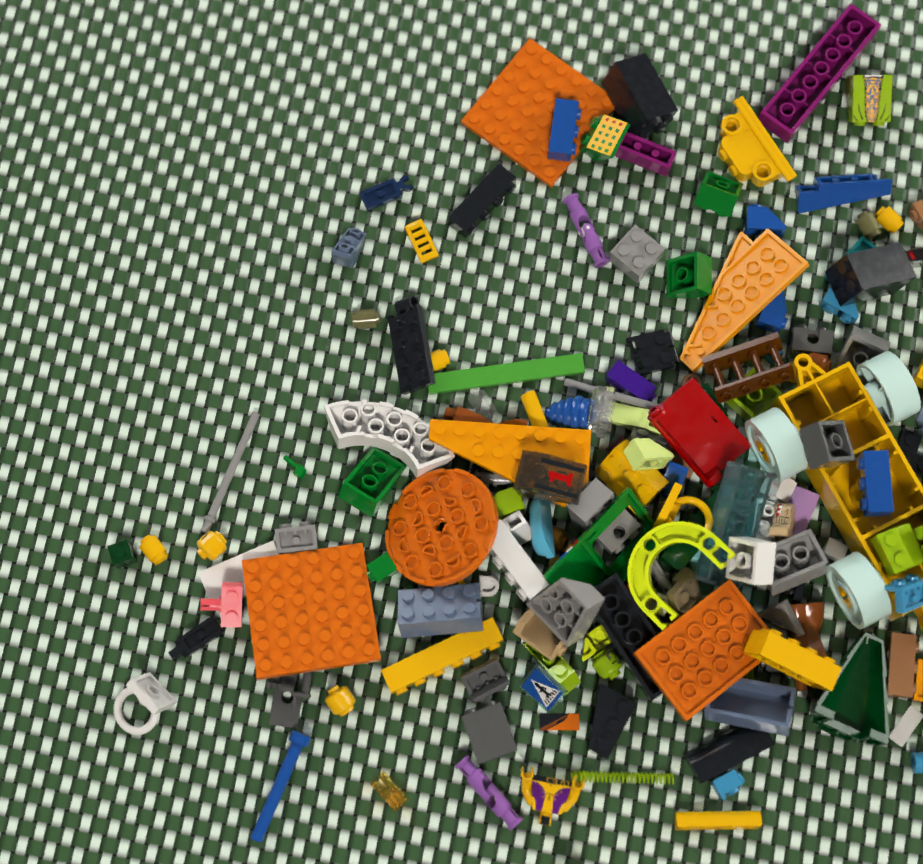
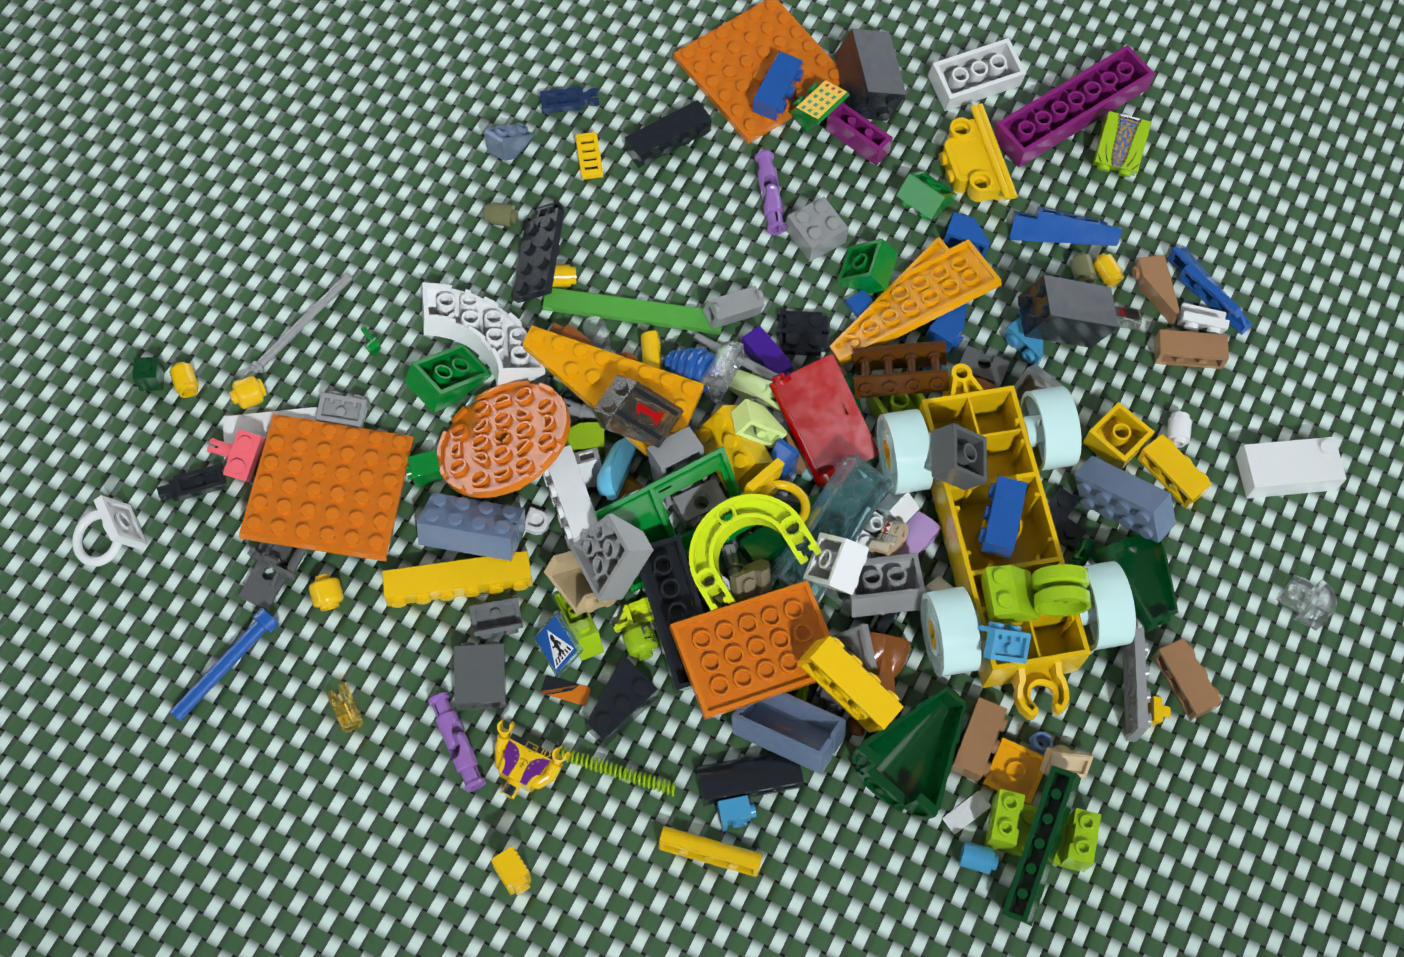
camera: 10 degrees right, 10 degrees down
none -> light grey brick [702,286,765,330]
none -> blue tile [845,290,874,318]
none -> white brick [928,38,1026,111]

